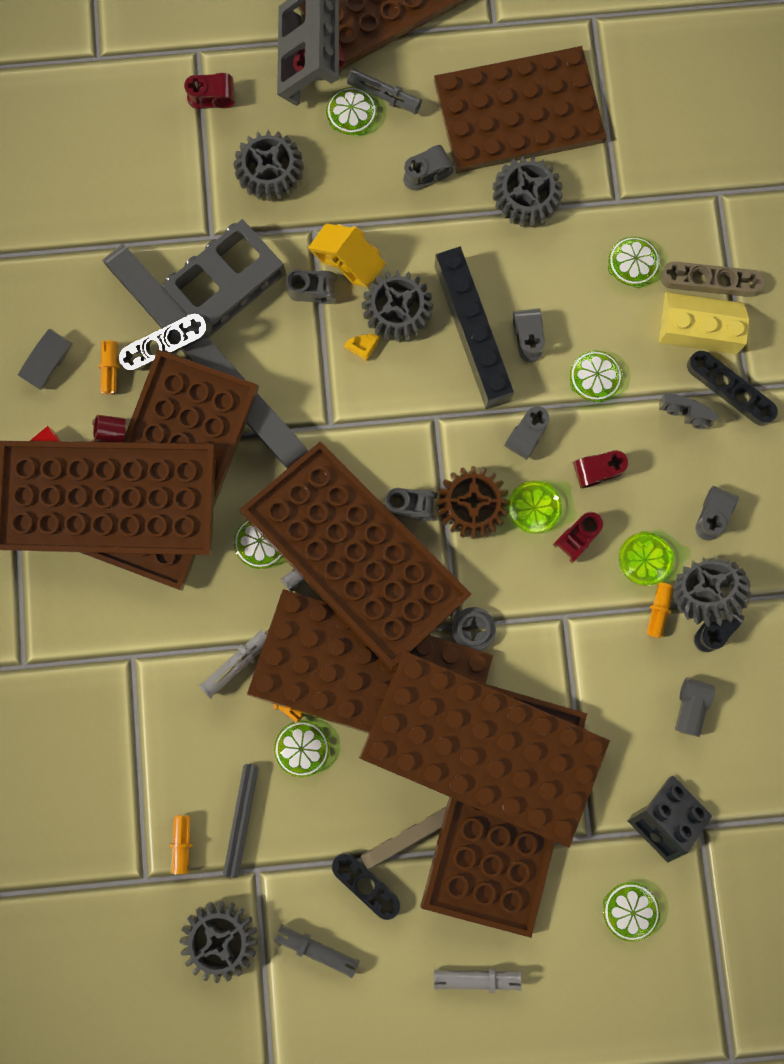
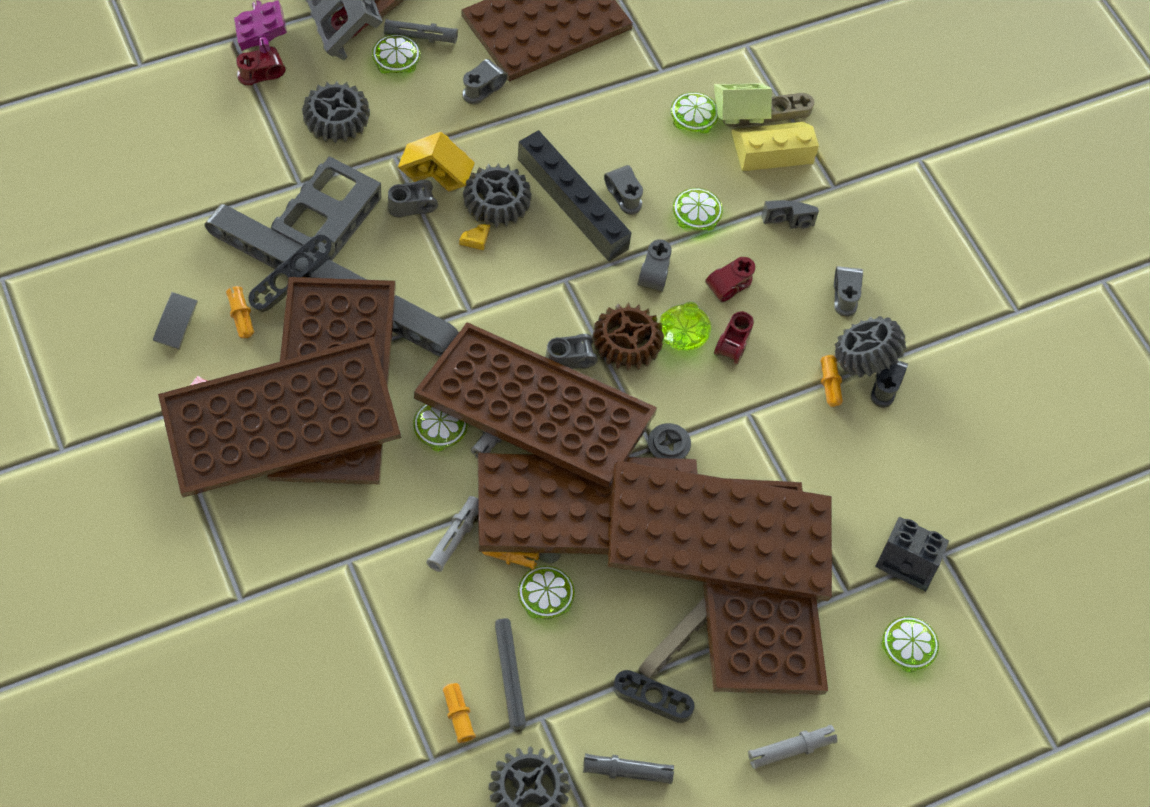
camera: 25 degrees left, 20 degrees down
dark red piece [91,415,126,443] -> none
dark grey gear [492,156,563,227] -> none
clear neon green dish [618,531,674,586] -> none
dark grey piece [675,677,715,737] -> none
black beam [687,350,778,426] -> none
none -> magenta plate [234,0,287,53]
none -> yellowish green slope [714,83,772,124]

